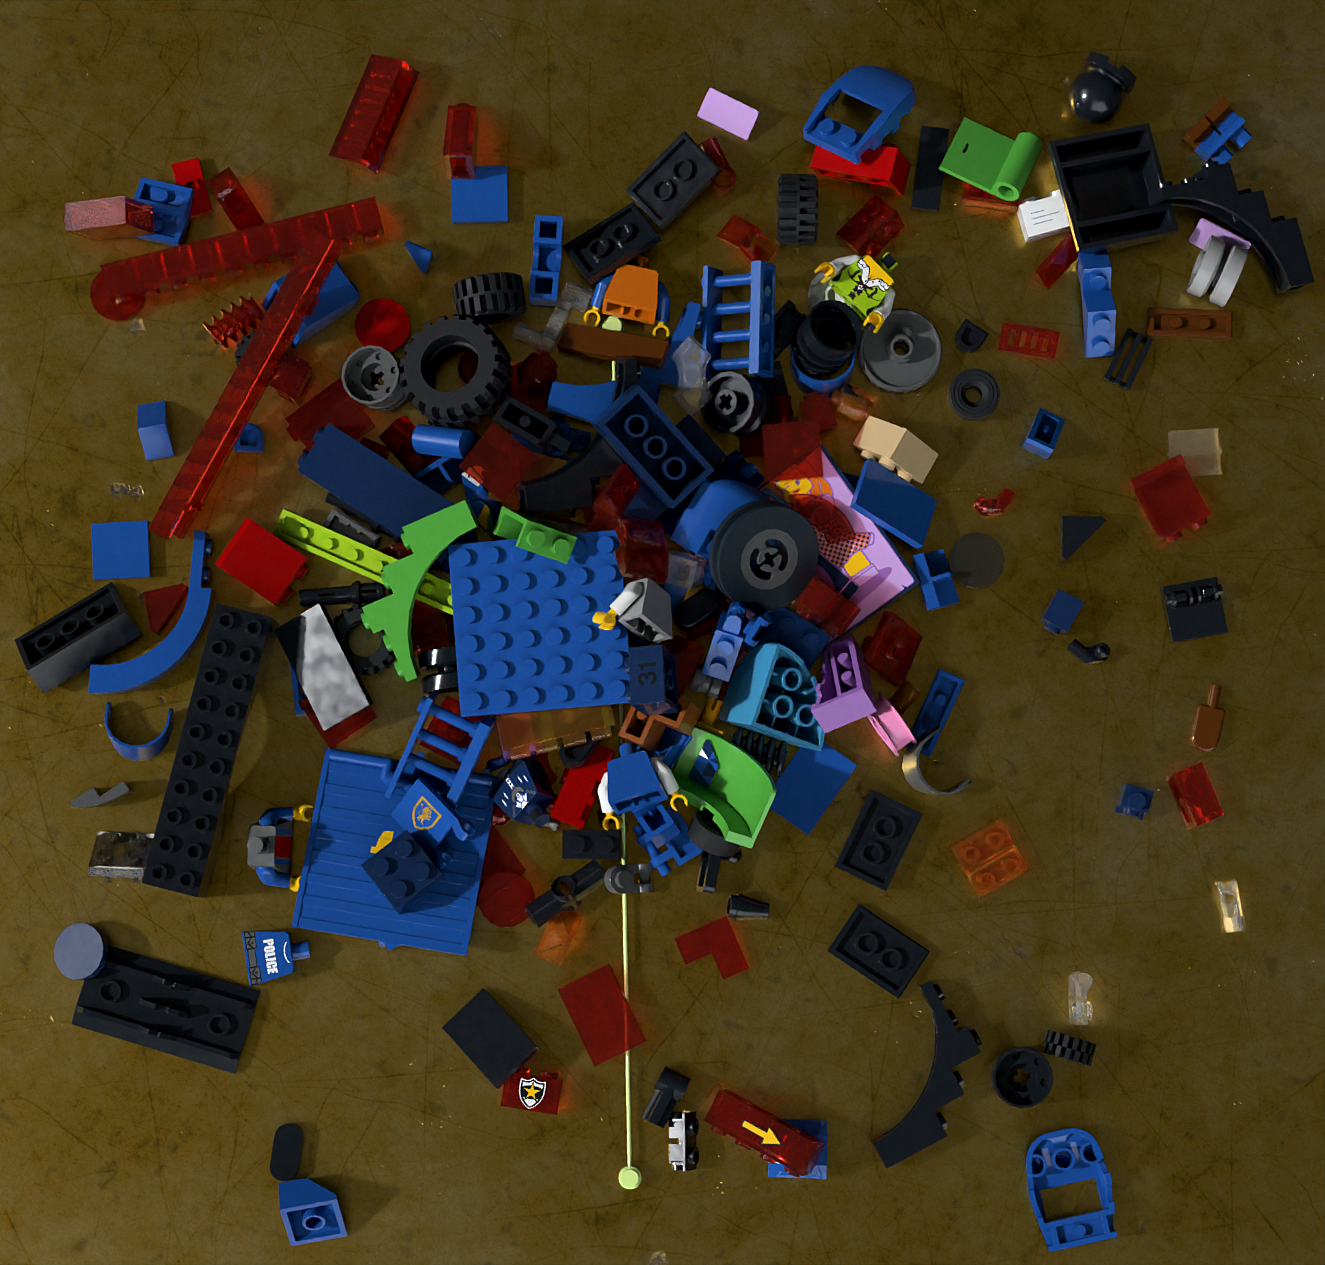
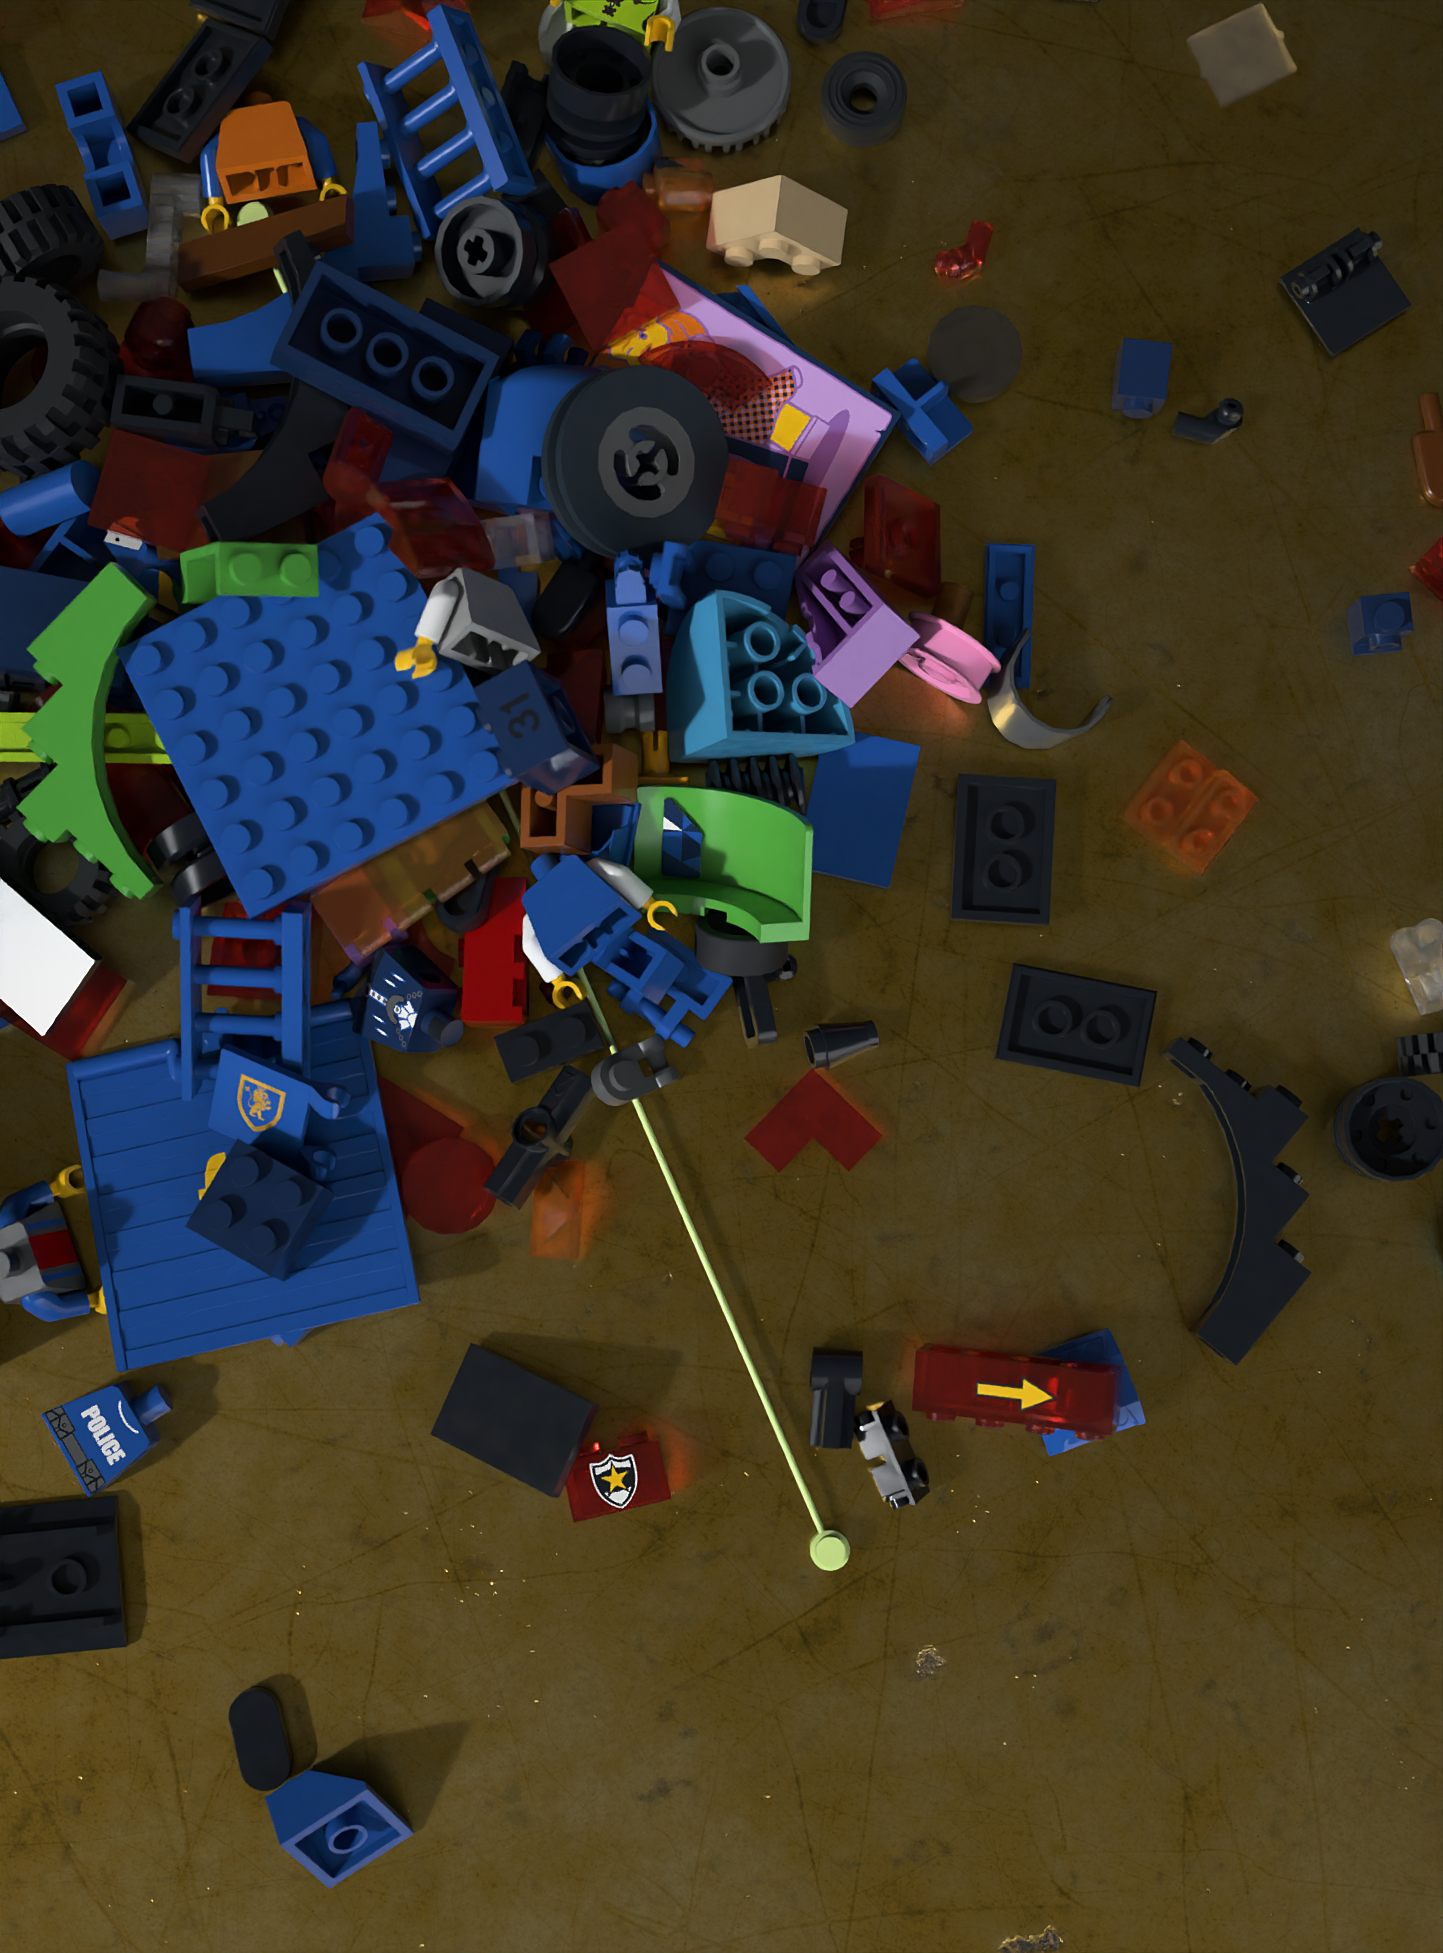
camera: 20 degrees left, 0 degrees up
clear red hinge [491,803,560,831] -> none
clear red tile [557,964,647,1067] -> none
clear tile [671,336,713,417] -> none
blue tile [850,458,937,549] -> none
blue slope [1021,408,1065,459] -> none
black slope [1059,516,1106,563] -> none
clear red panel [1129,454,1212,543] -> none

